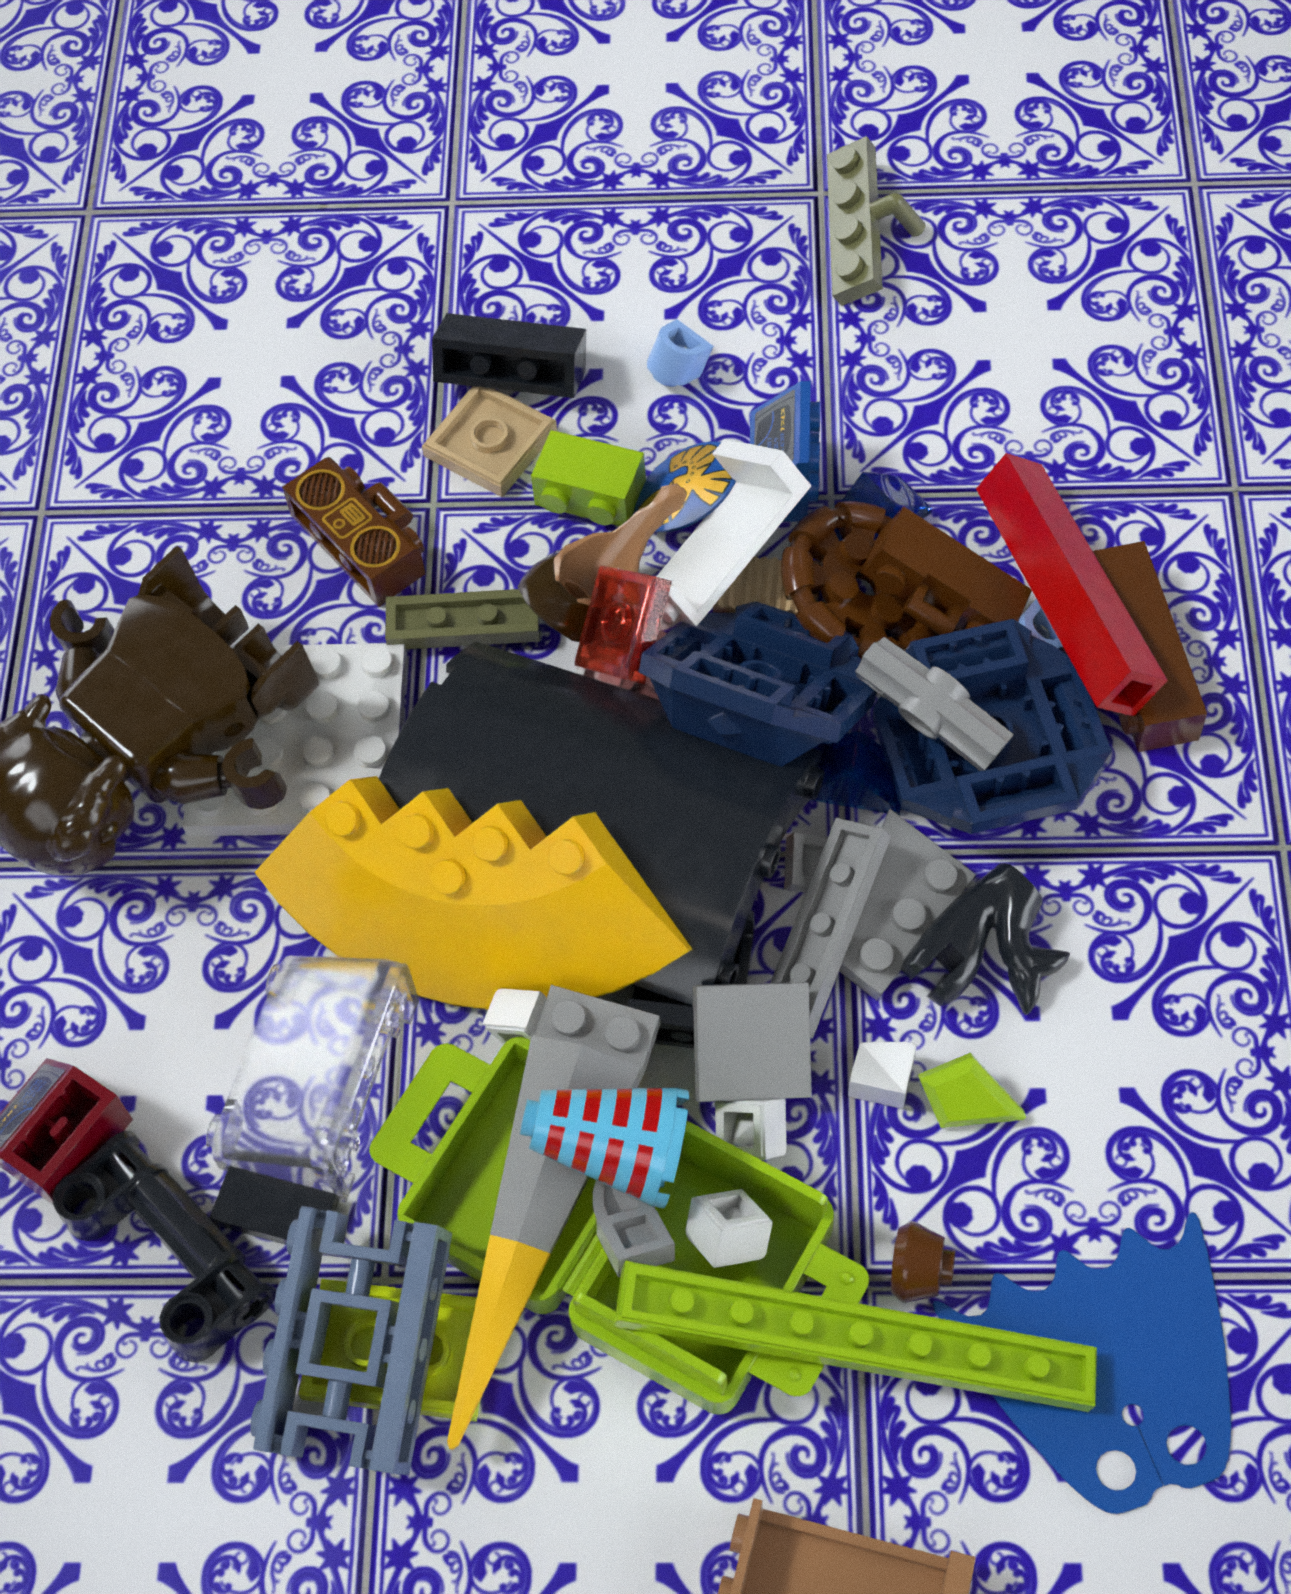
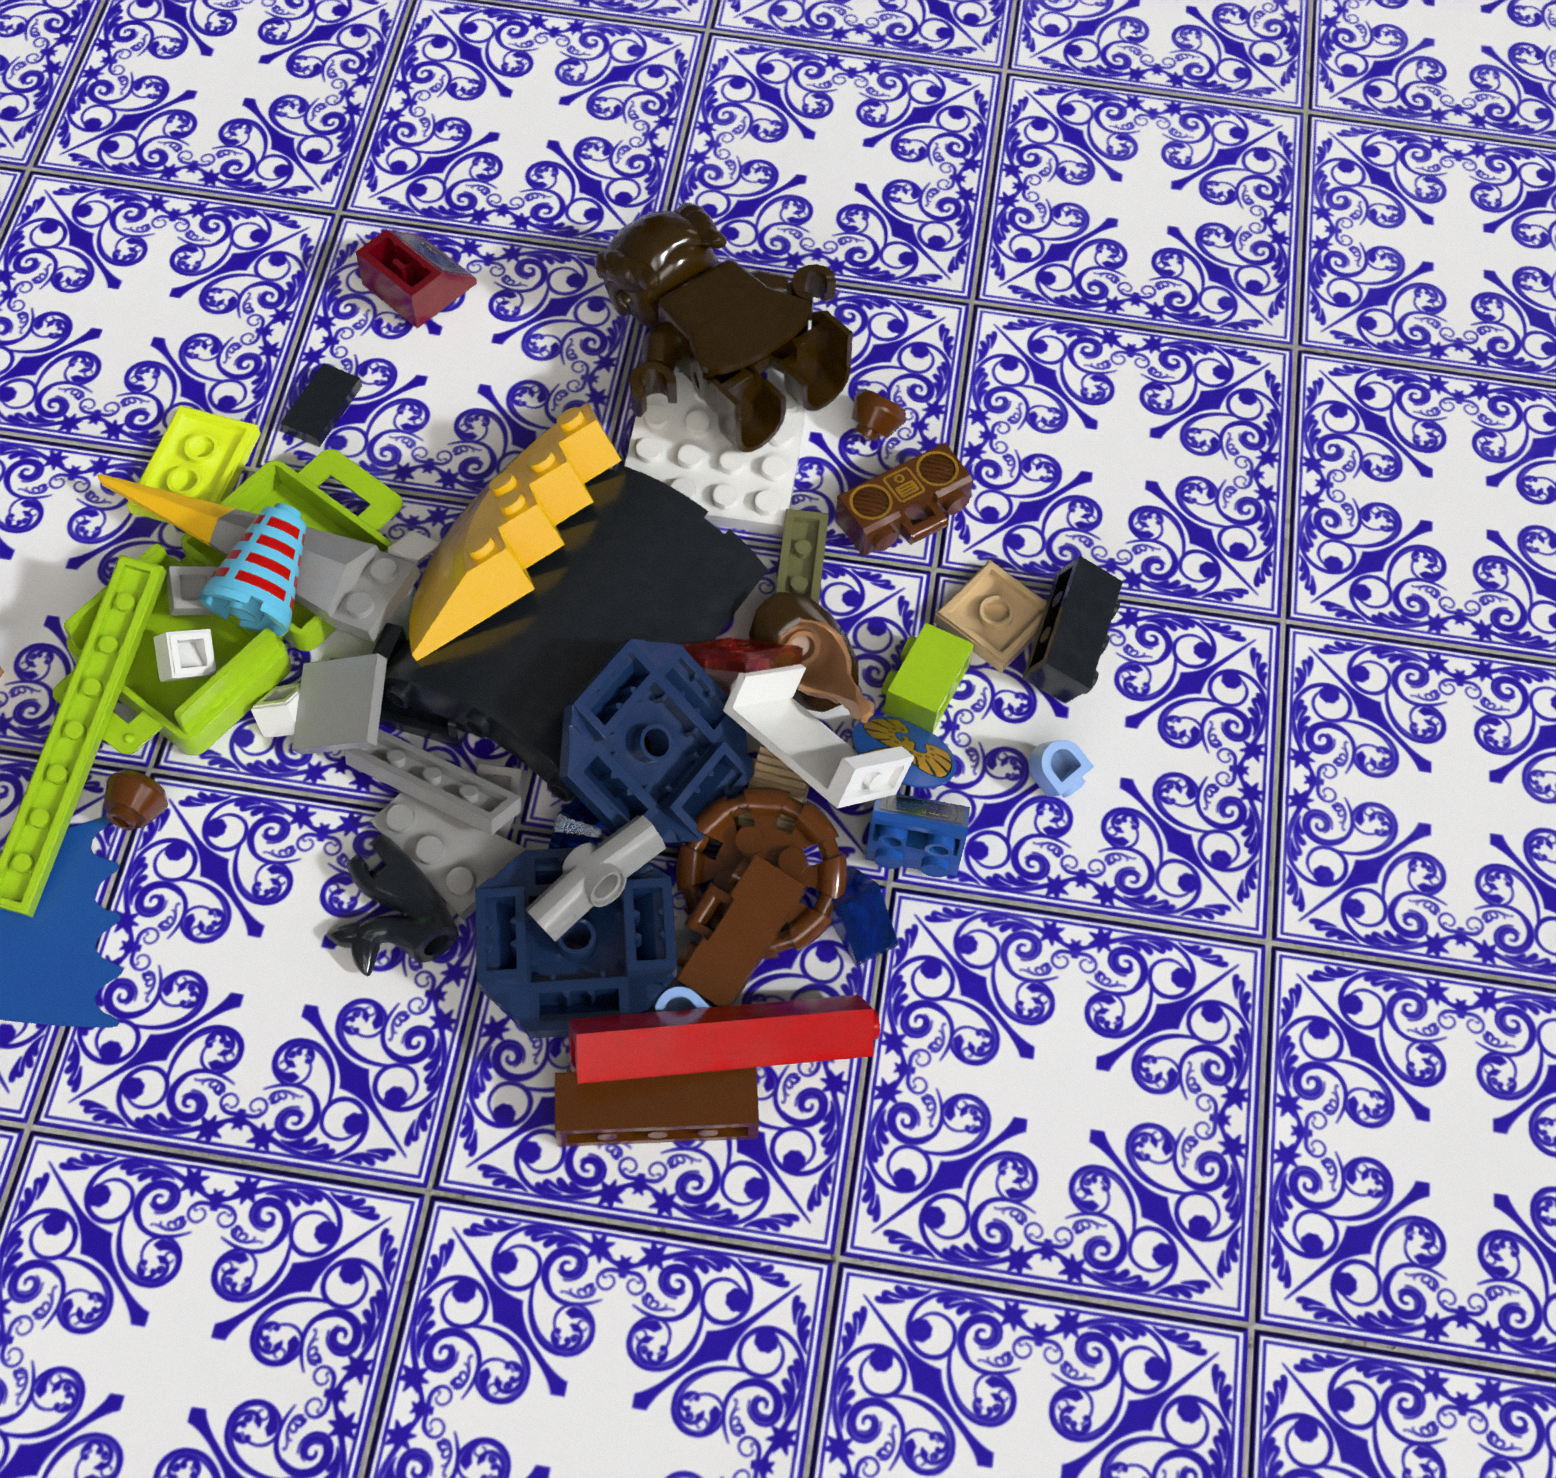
camera: 90 degrees right, 0 degrees up
black piece [53,1131,277,1362] -> none
clear windscreen [206,955,419,1203] -> none
sand blue fence [250,1206,453,1475] -> none
olive plate [827,136,926,306] -> none
white slope [848,1042,917,1109] -> none
lime piece [918,1052,1026,1128] -> none
none -> reddish brown cone [852,388,906,442]

